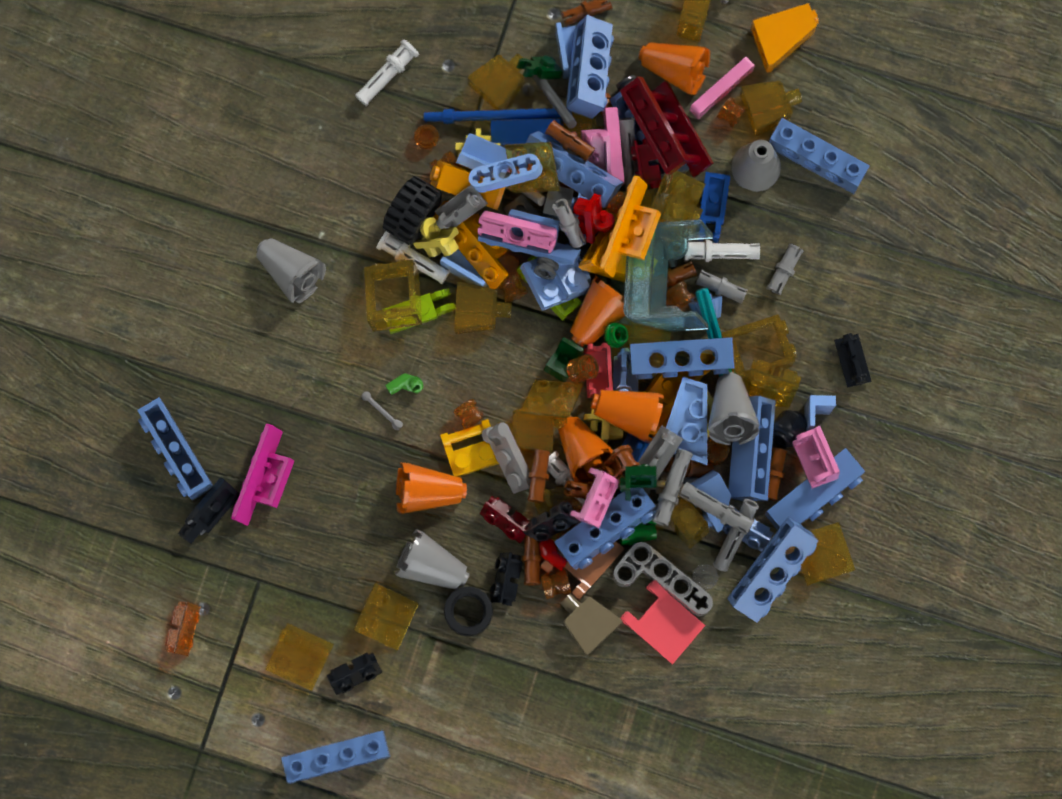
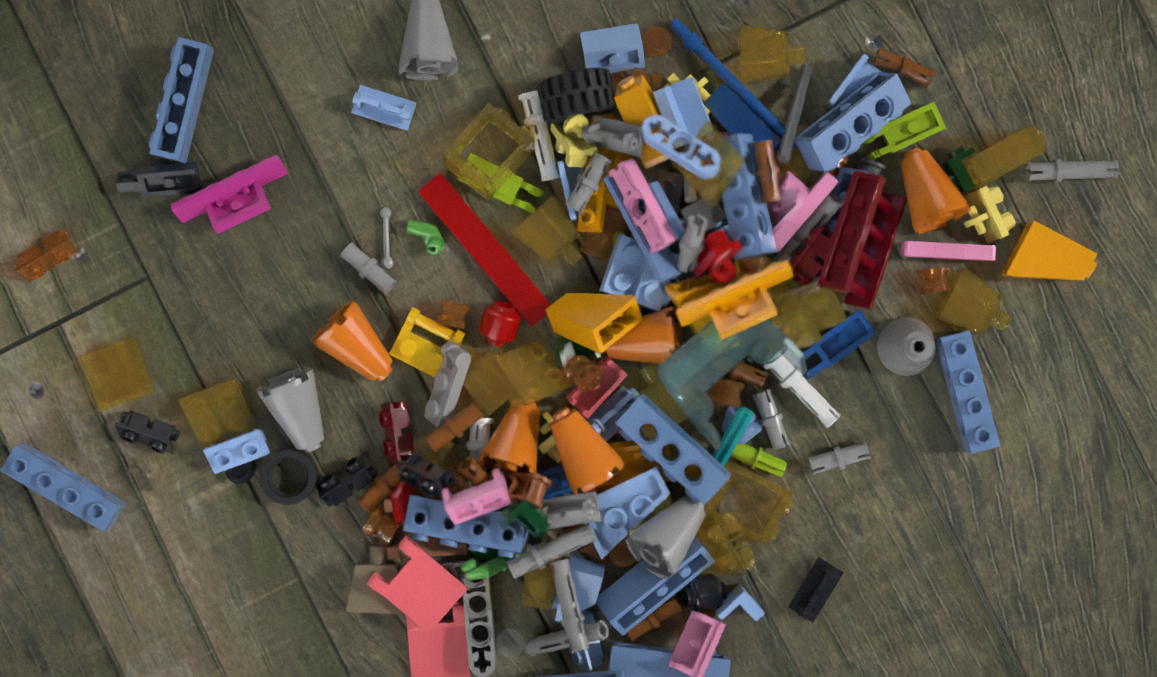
camera: 45 degrees right, 10 degrees up
dark green plate [516,55,563,79] -> none
dark grey bush [534,257,559,280] -> none
green plate [605,323,629,348] -> none
none -> light blue hinge [203,428,270,474]
none -> black tile [225,460,256,484]
none -> light grey pin [340,242,397,295]
none -> light blue hinge [351,85,416,131]
none -> coral flag [367,535,468,634]
none -> red tile [418,173,551,327]
none -> bright green arm [461,555,507,580]
none -> red head [479,301,521,347]
none -> light orange slope [546,293,643,354]
none -> light grey pin [565,152,612,214]
none -> light blue panel [580,23,645,73]
none -> lime axle [731,443,787,477]
none -> lime hinge [861,102,947,160]
none -> dark green bracket [943,146,976,194]
none -> light yellow hips [964,186,1016,244]

